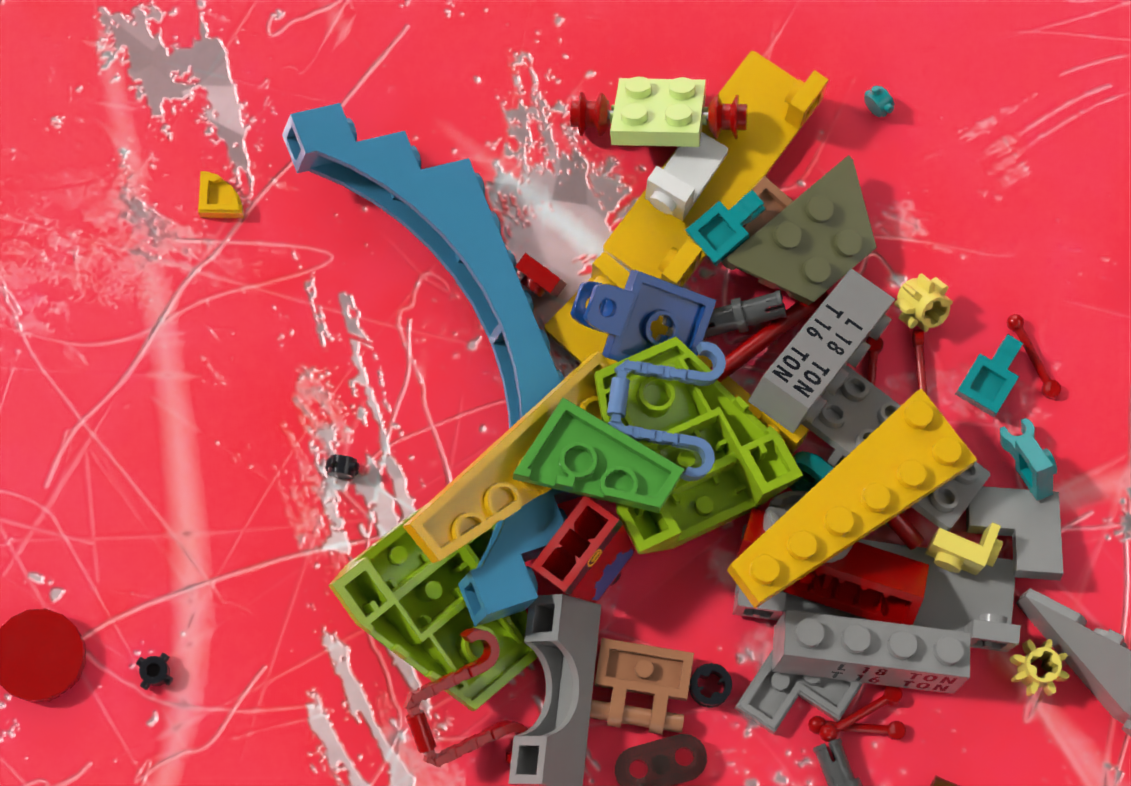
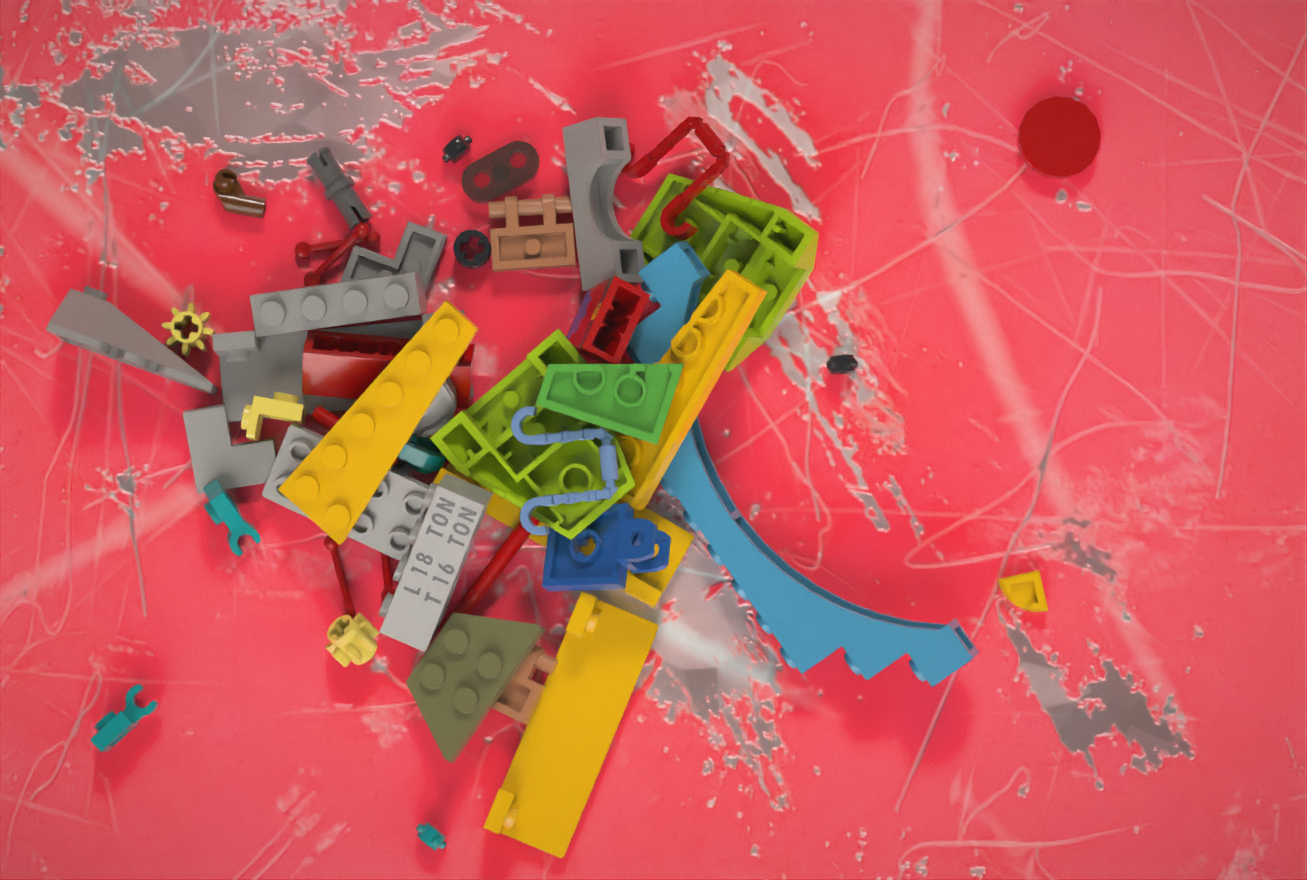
camera: 170 degrees right, 10 degrees up
black piece [136,652,174,690] -> none
red plate [515,253,567,298] -> none
yellowish green plate [570,76,748,147] -> none
white bracket [645,132,728,221] -> none
teal plate [685,190,765,266] -> none
dark grey pin [703,290,787,340] -> none
teal plate [955,334,1023,417] -> none
red hinge [1007,314,1061,399] -> none

